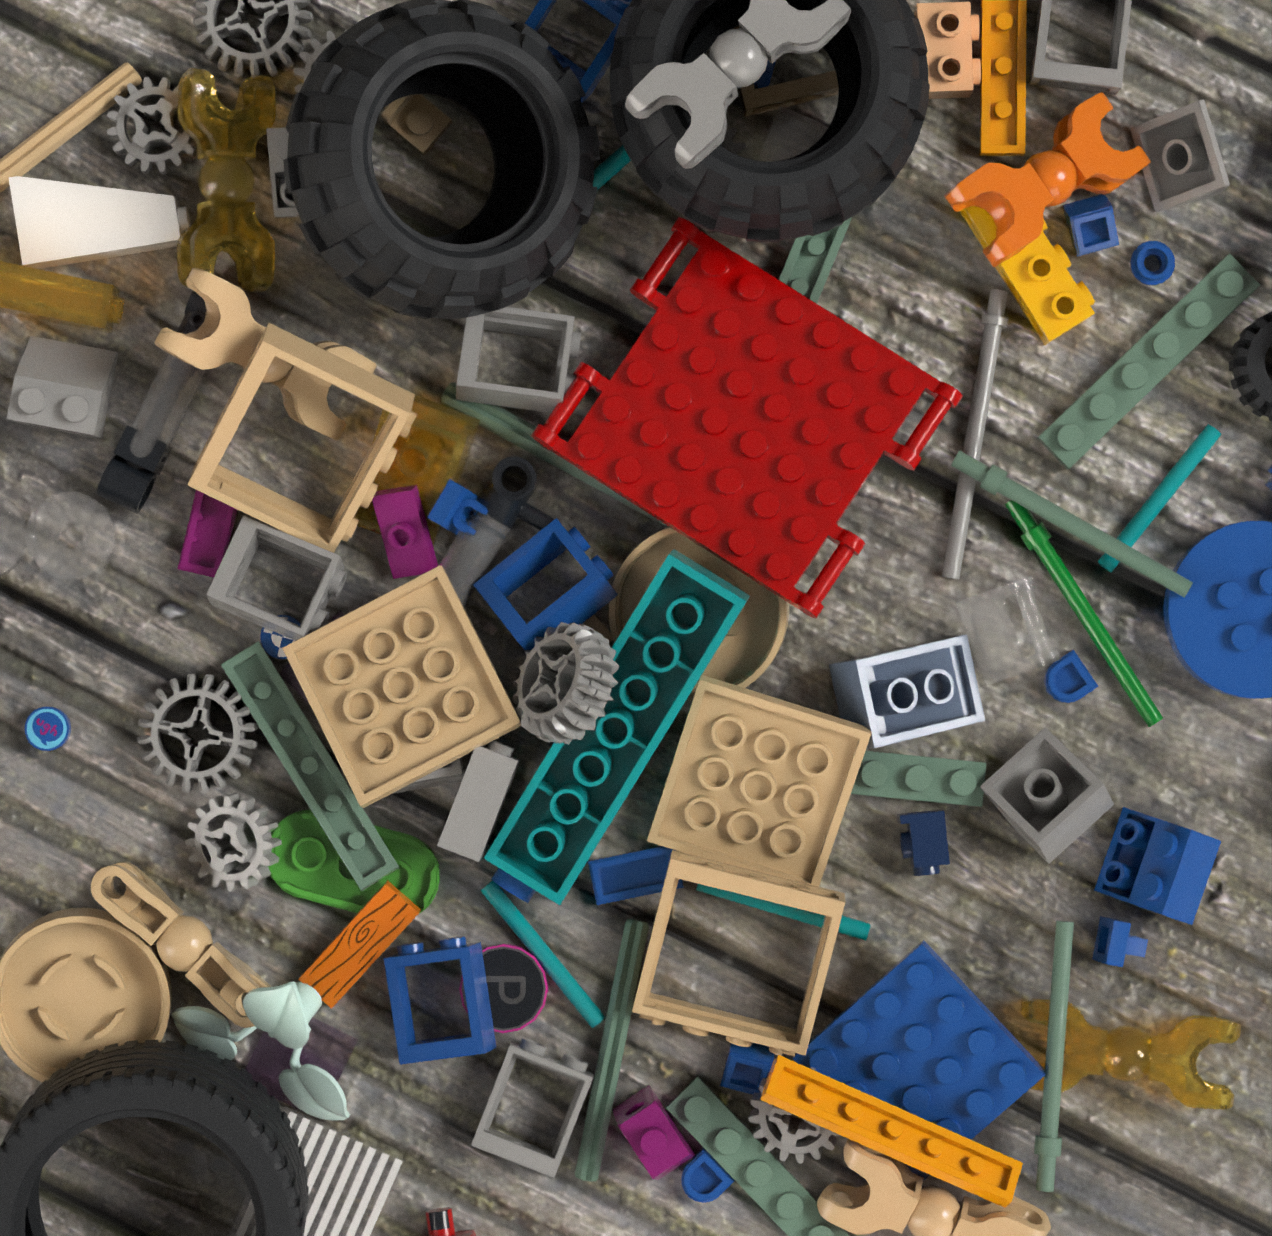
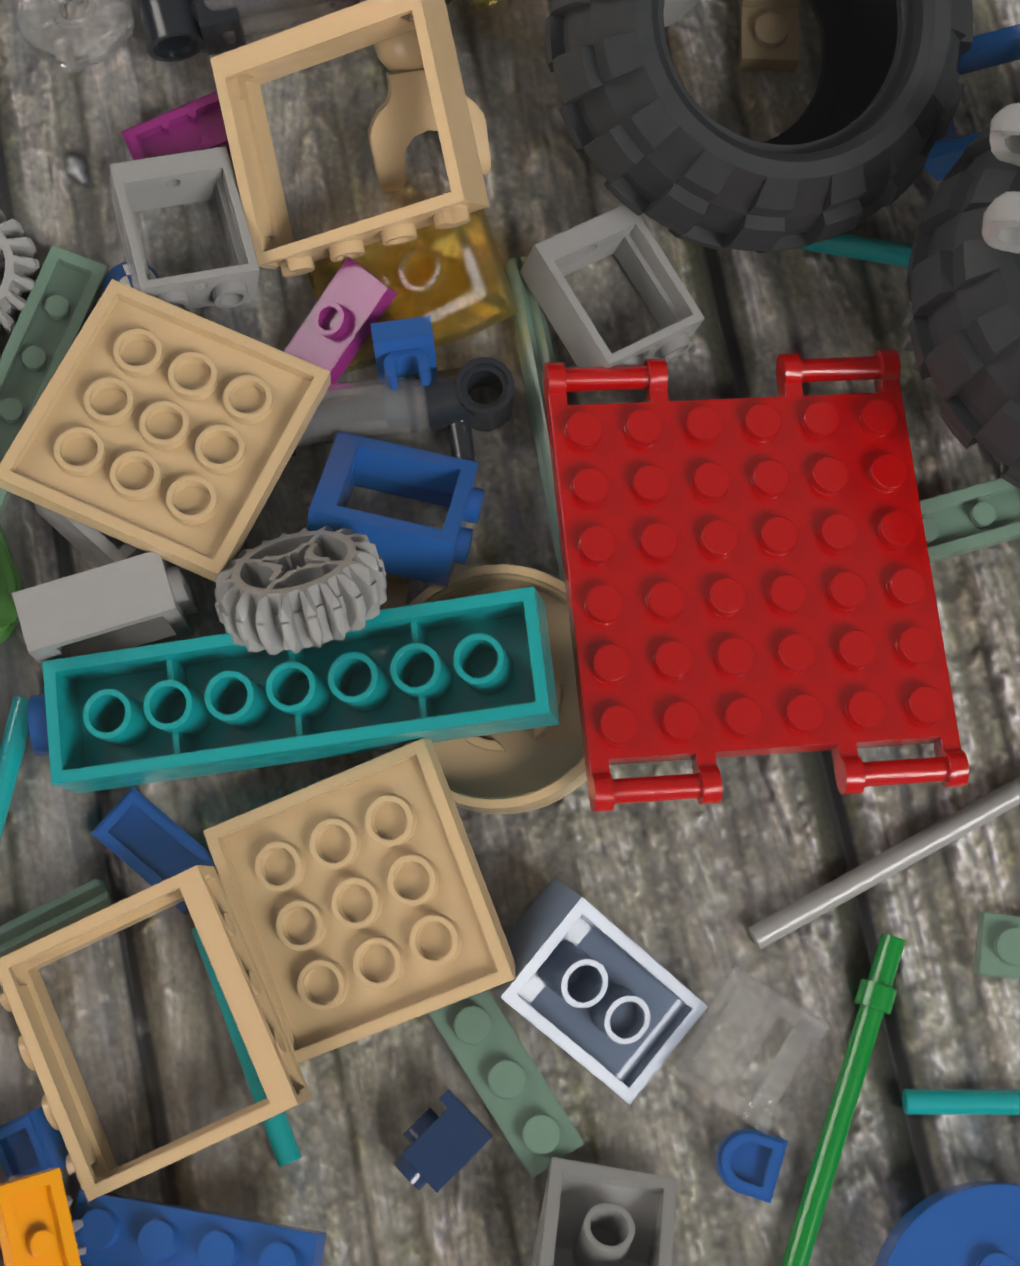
camera: 45 degrees right, 10 degrees down
sand green bar [951,450,1193,598] -> none

